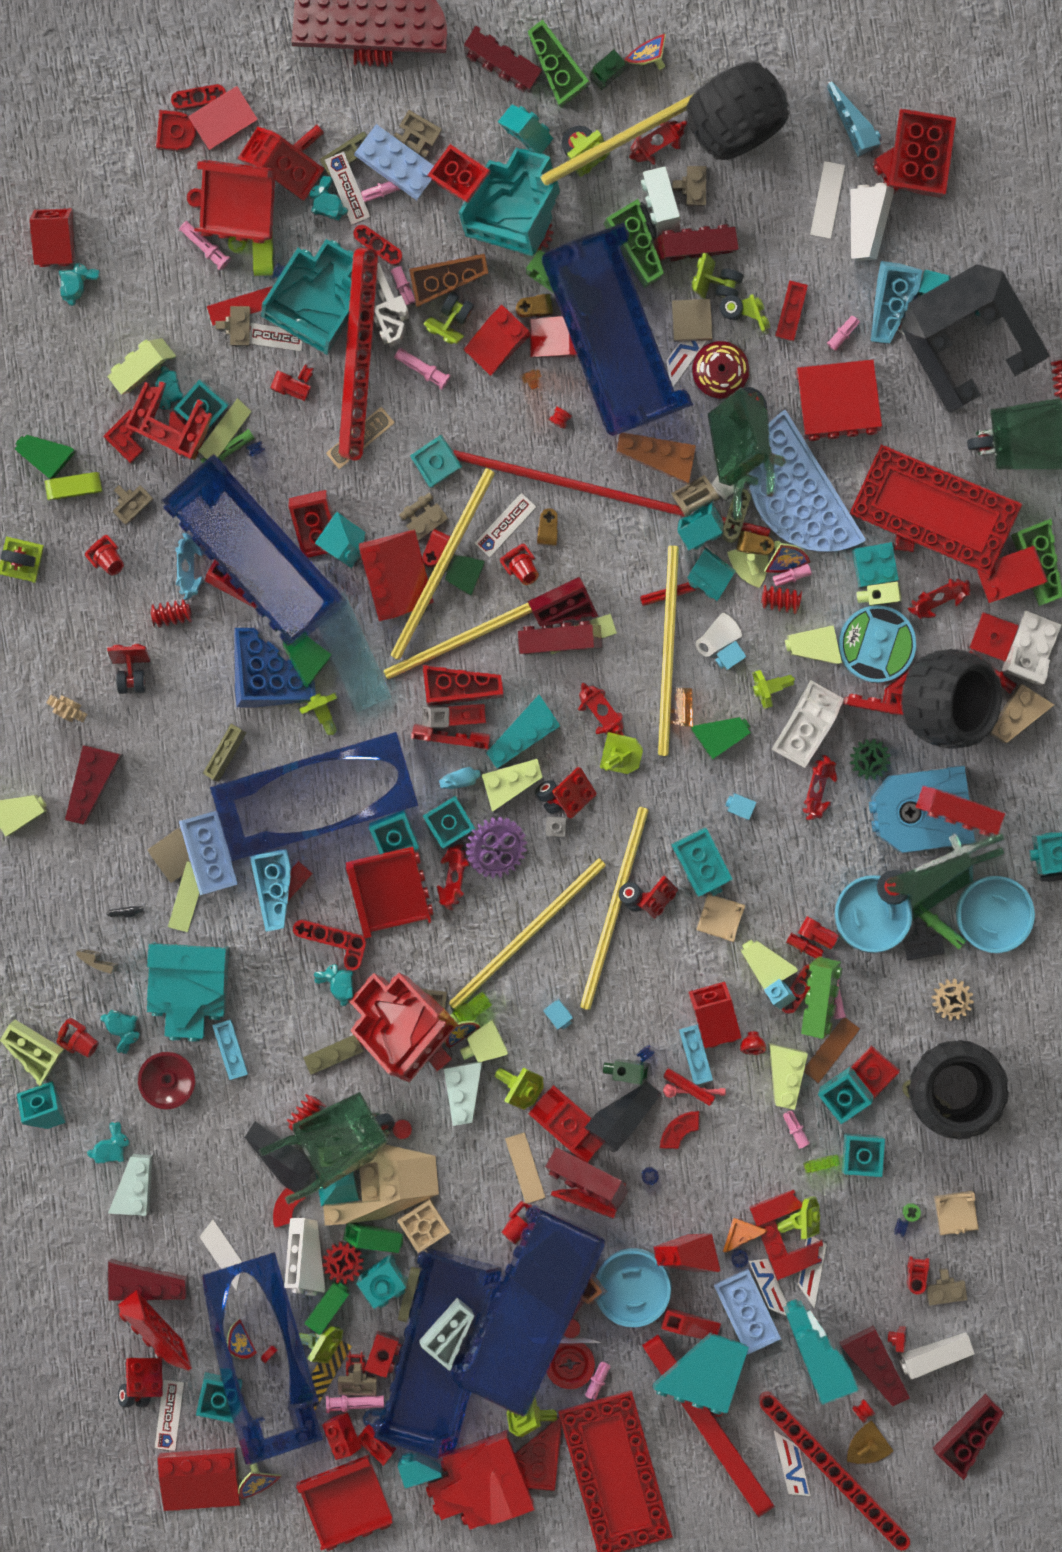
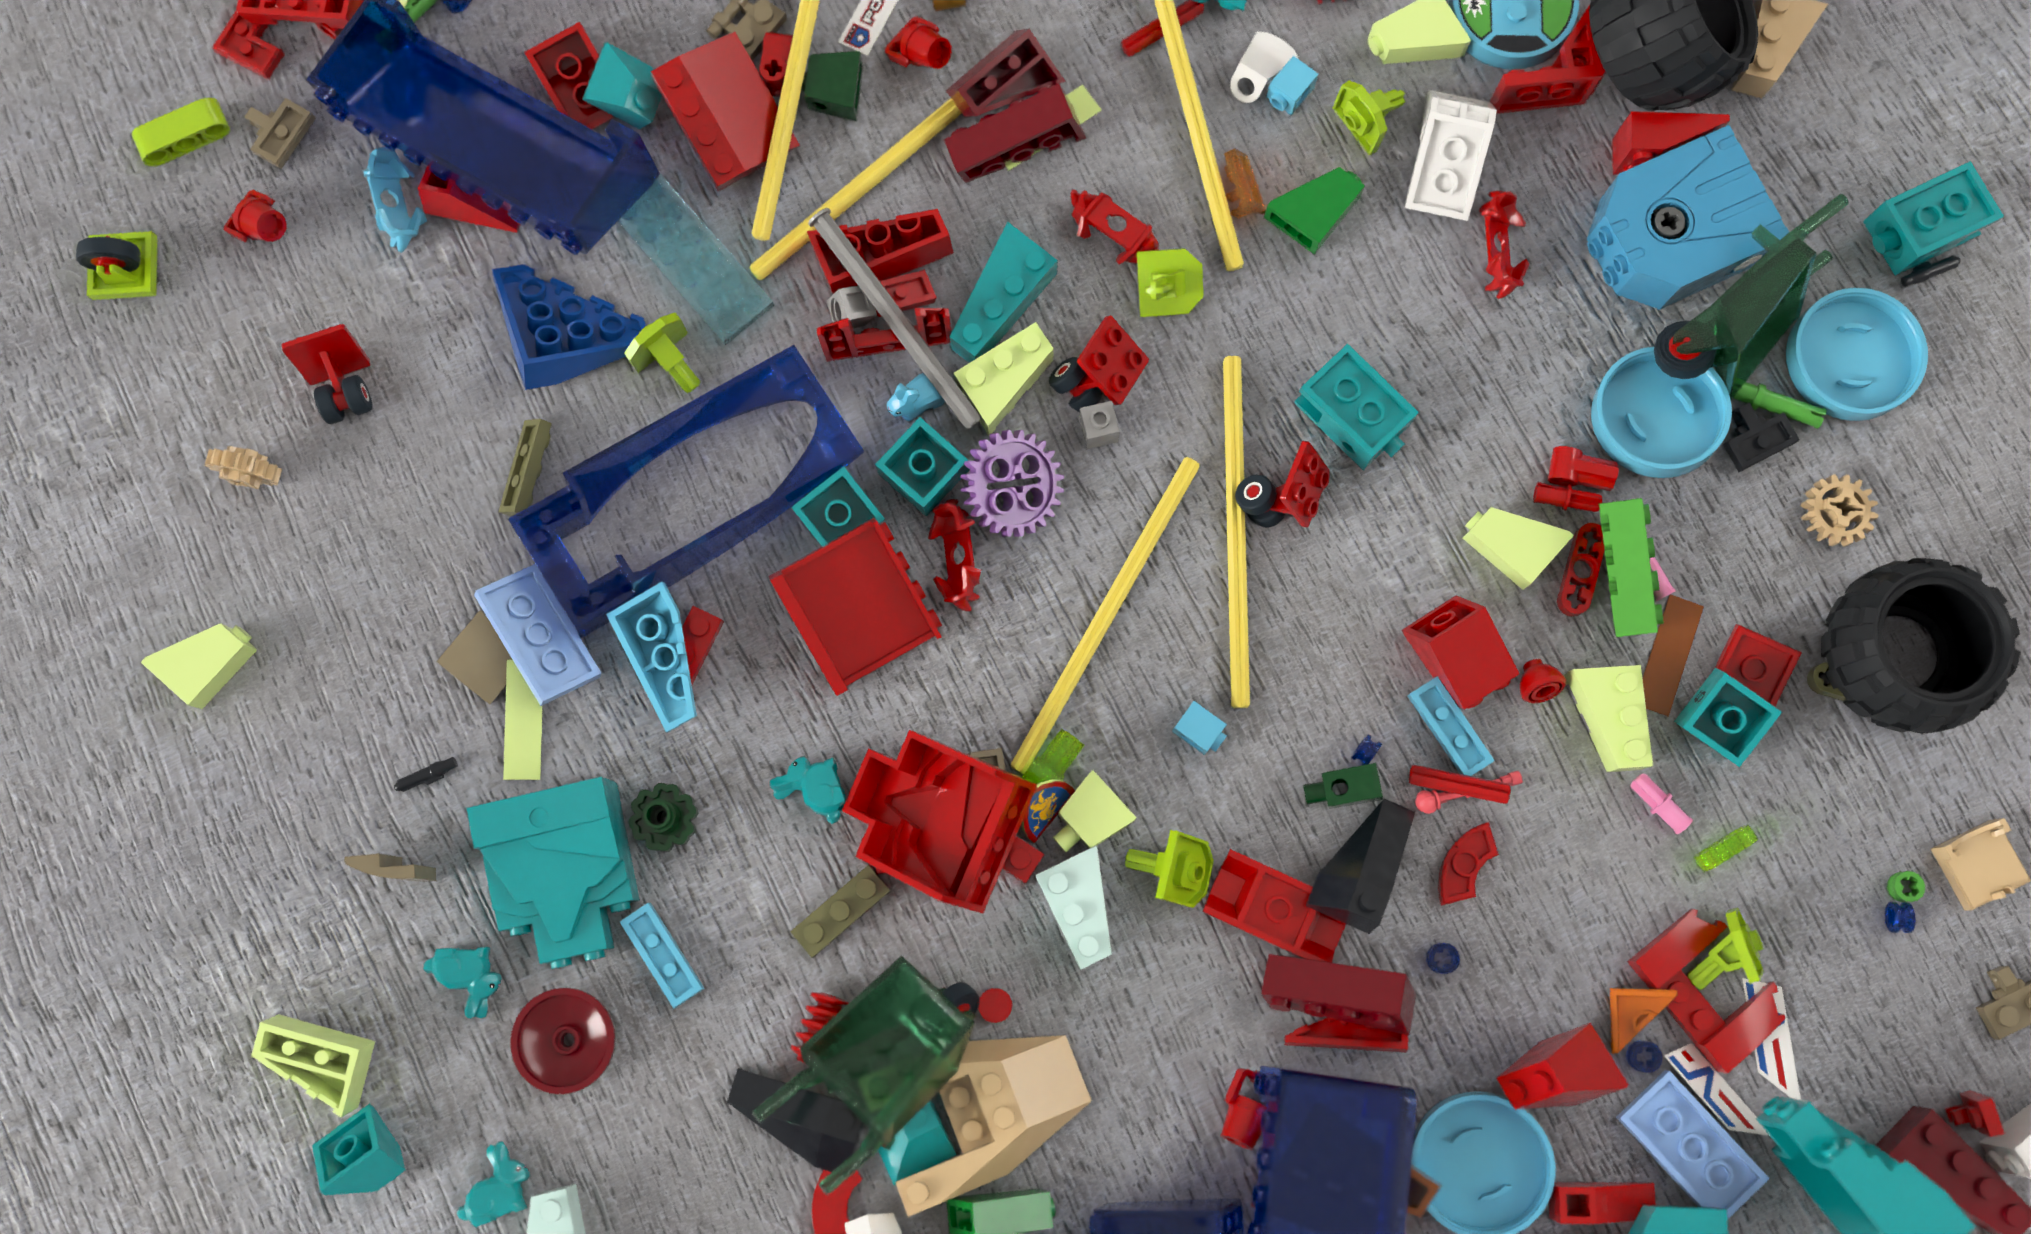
camera: 10 degrees left, 10 degrees down
green slope [15,434,77,479] -> none
red piece [56,1018,99,1058] -> none
dark red wedge [65,745,123,825] -> none
red piece [151,599,192,628] -> none
green slope [282,627,332,688] -> none
red beam [293,919,367,971] -> none
tan piece [397,1198,451,1253] -> none
tan sticker [505,1132,545,1204] -> none
tan piece [696,894,745,942] -> none
medium azure brick [725,793,756,820] -> none
medium azure brick [764,979,796,1009] -> none
teal brick [842,1133,885,1177] -> none
dark green gear [849,739,891,780] -> none
red piece [907,1256,929,1295] -> none
red wedge [915,786,1005,837] -> none
none -> dark green plant [628,783,699,852]
none -> light grey axle [808,208,981,429]
none -> red slope [1612,111,1730,175]

